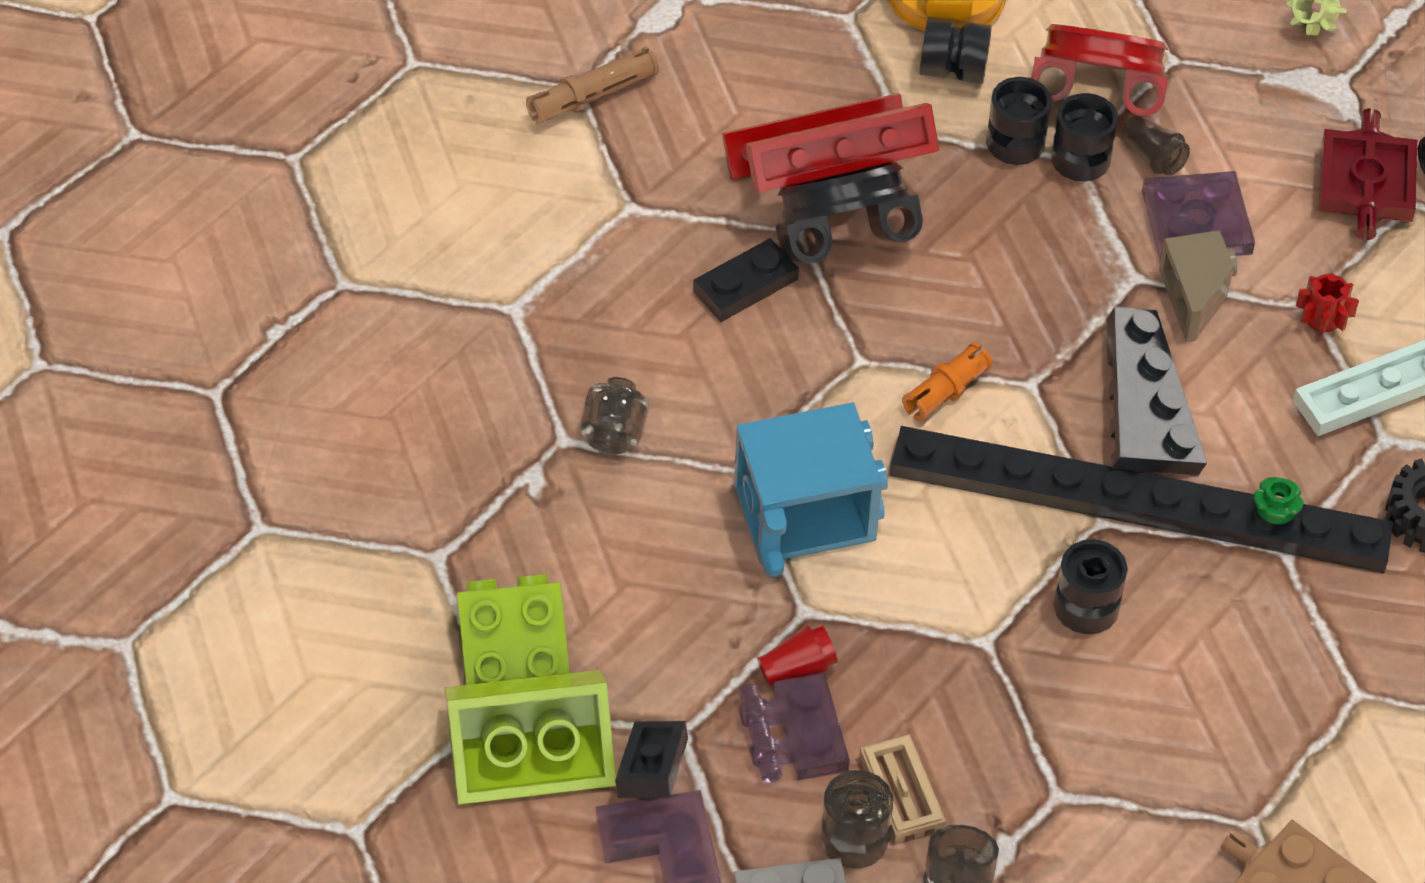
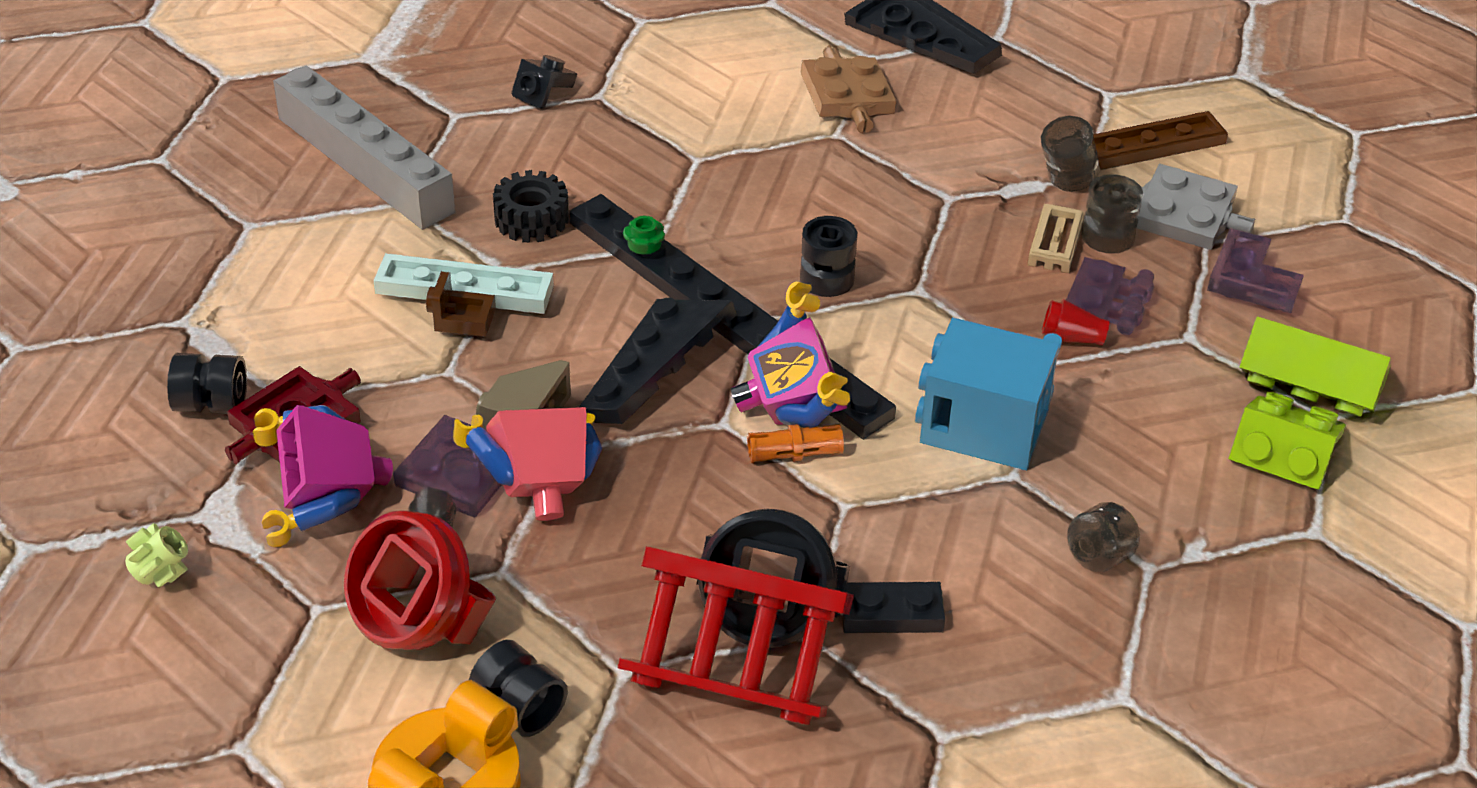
camera: 145 degrees left, 10 degrees down
black plate [615,721,688,801] -> none
black wheel [986,76,1052,165] -> none
black wheel [1051,93,1118,182] -> none
red gear [1296,273,1359,333] -> none
none -> dark pink torso [253,405,393,547]
none -> reddish brown bracket [426,271,496,337]
none -> coral torso [453,407,602,521]
none -> torso [731,282,850,428]

